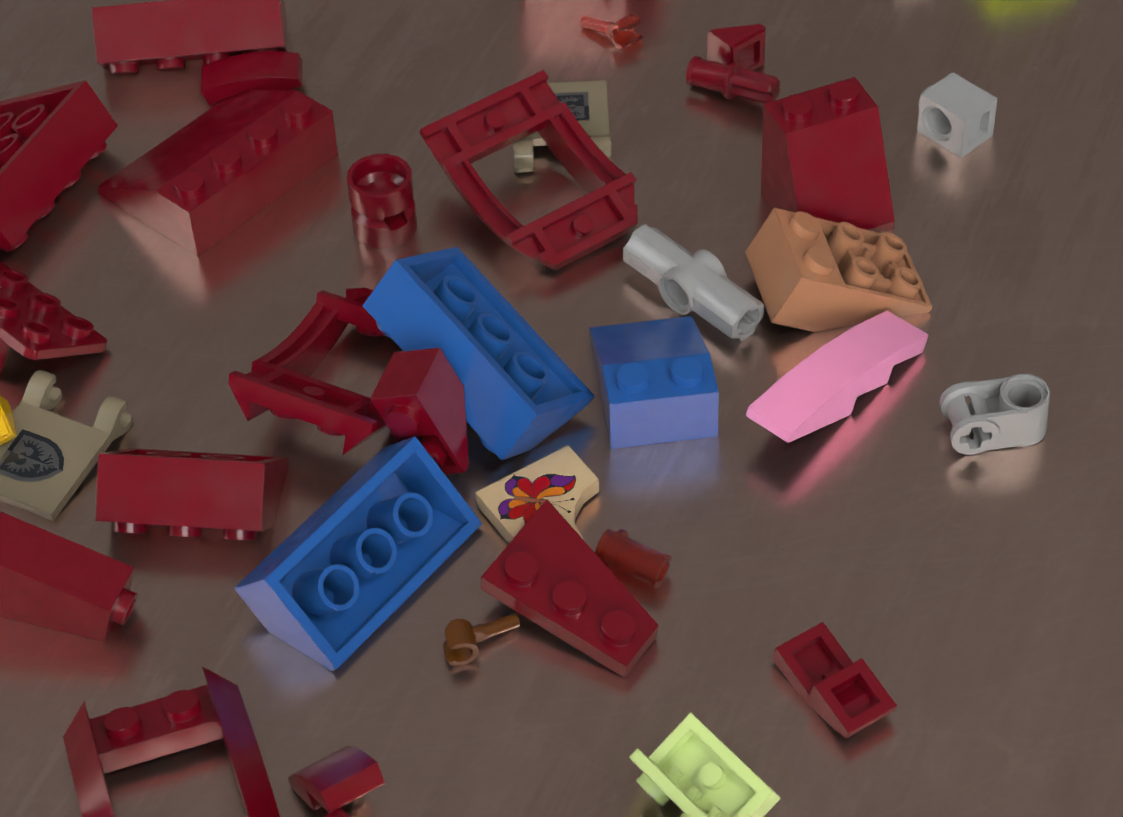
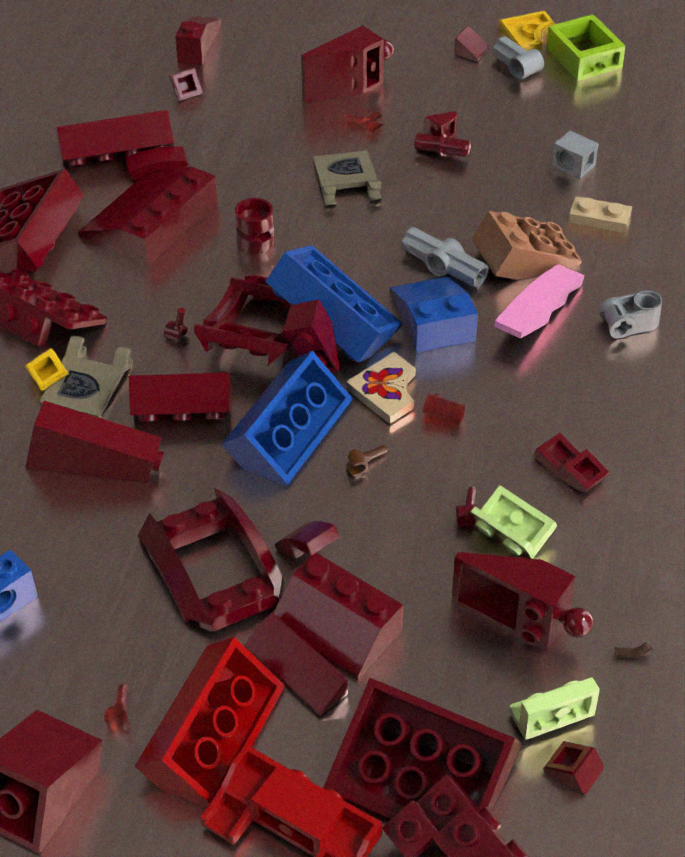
camera: 10 degrees left, 0 degrees up
dark red wedge [419,70,638,271] -> none
dark red wing [480,499,659,678] -> none
dark red slope [761,77,895,233] -> none
none -> dark red hand [164,308,188,343]
none -> dark red hand [456,487,477,526]
none -> tan plate [568,196,632,233]

